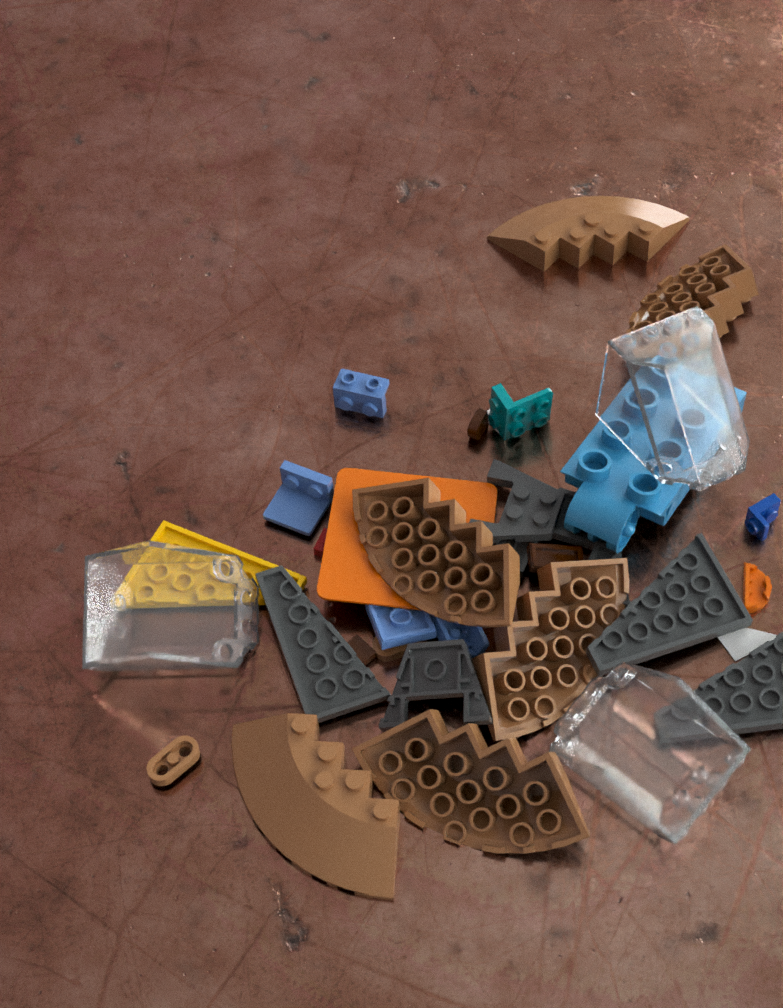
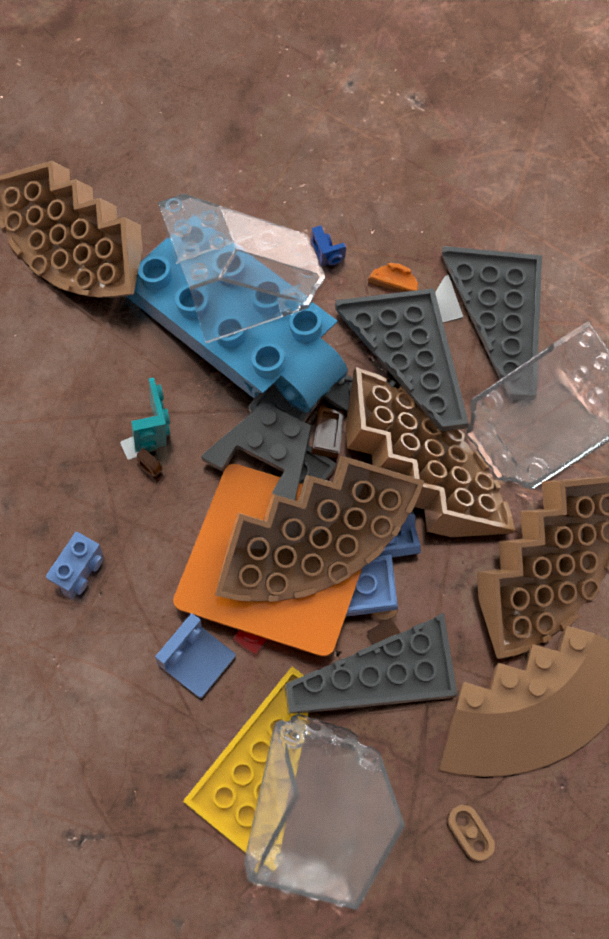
camera: 85 degrees left, 15 degrees up
dark grey wing [379,639,492,732] -> none

